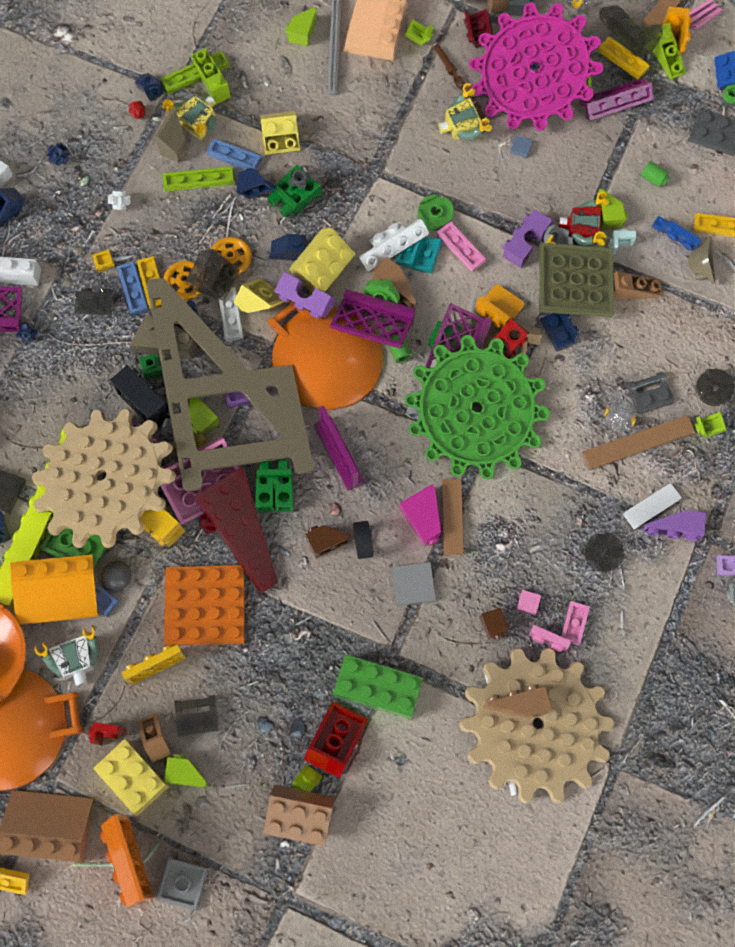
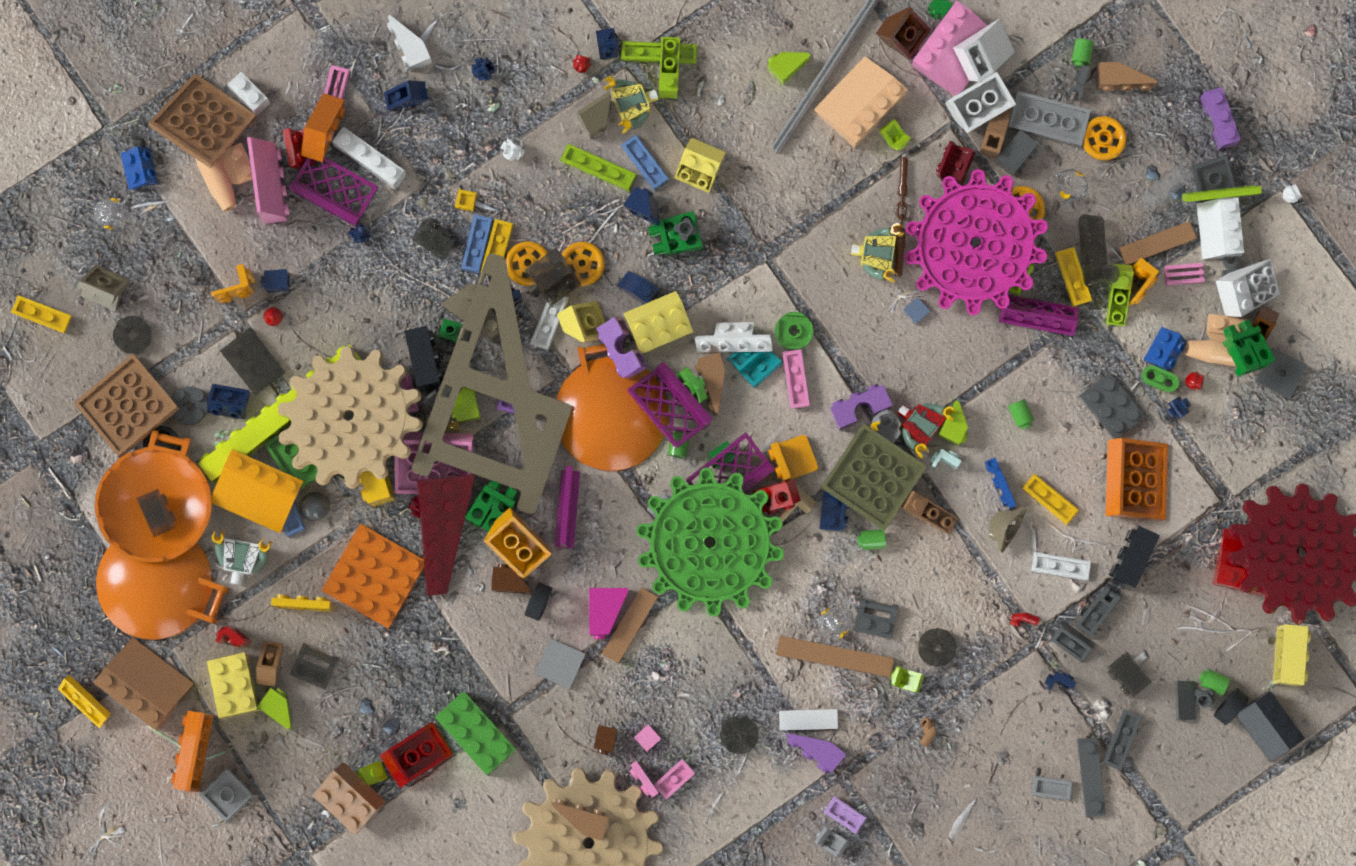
camera: 30 degrees right, 10 degrees up
none -> light orange slope [484,508,551,579]
none -> bright green brick [857,529,886,550]

